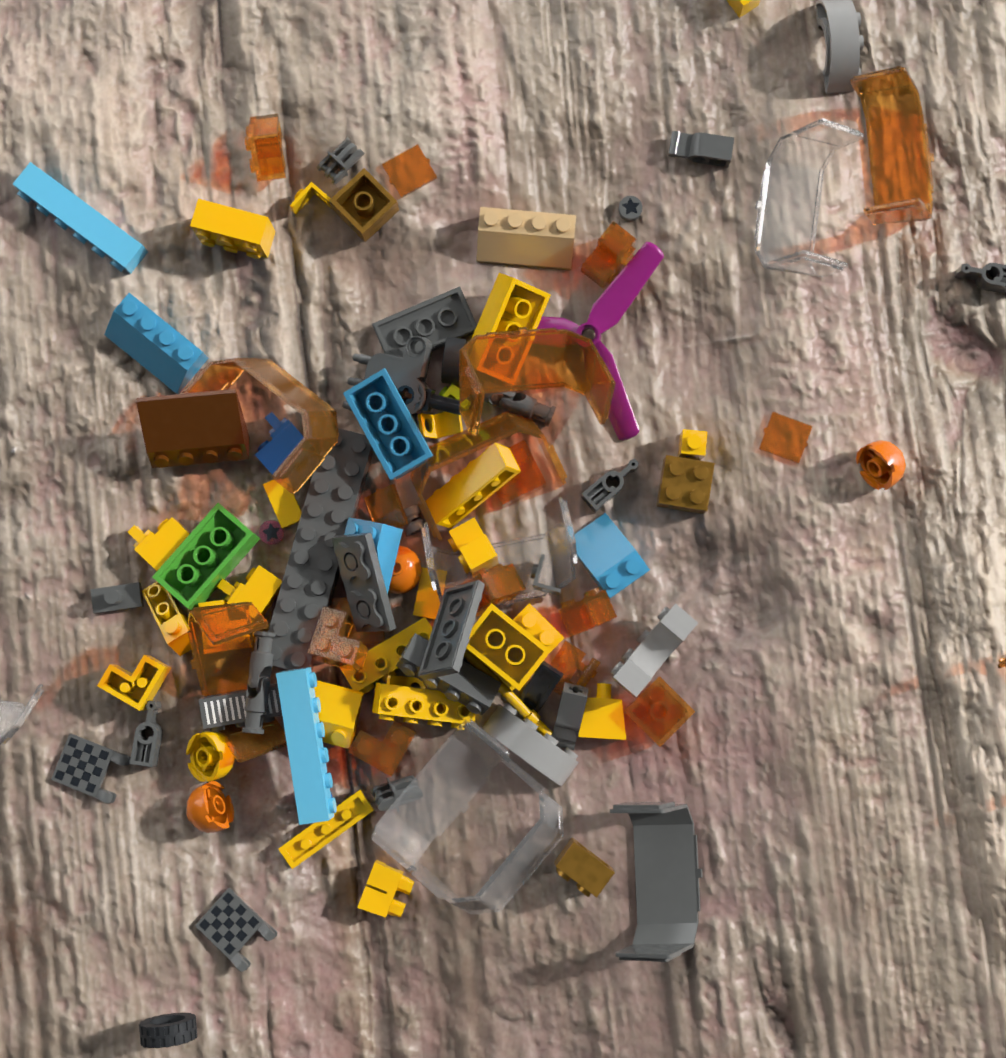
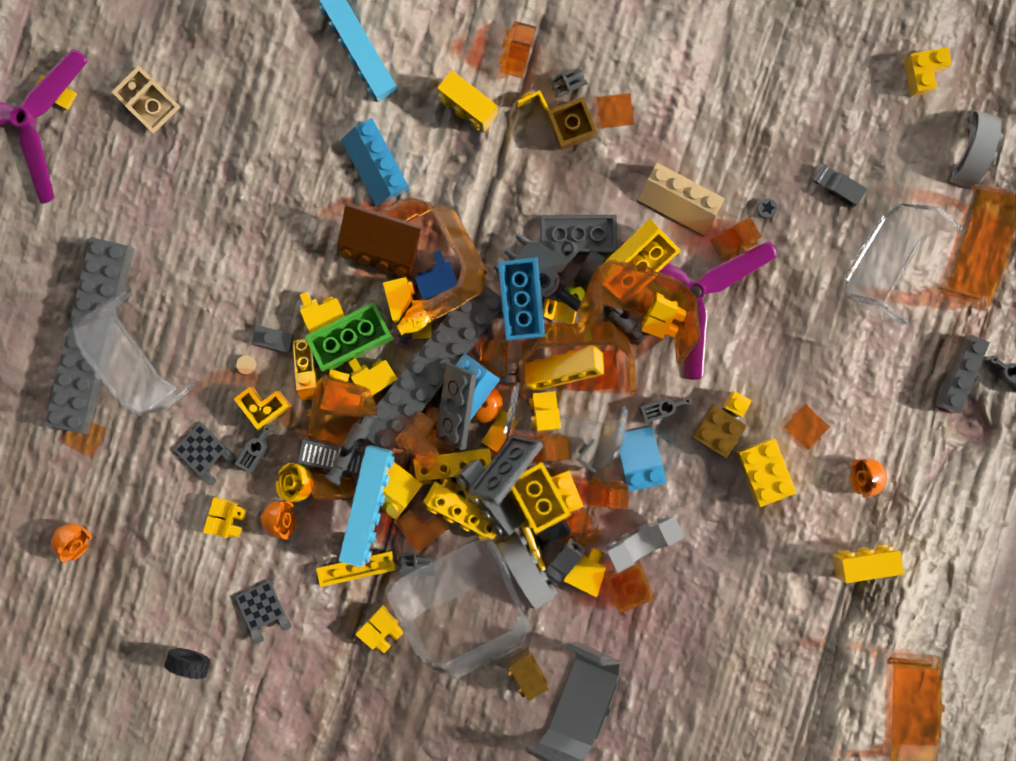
camera: 20 degrees right, 5 degrees up
none -> yellow hips [203,496,247,538]
none -> tan tile [236,355,257,374]
none -> yellow slope [383,277,416,323]
none -> yellow animal [395,294,453,335]
none -> yellow hips [641,293,686,339]
none -> yellow brick [735,438,796,507]
none -> yellow brick [832,544,904,583]
none -> dark grey brick [935,335,990,414]

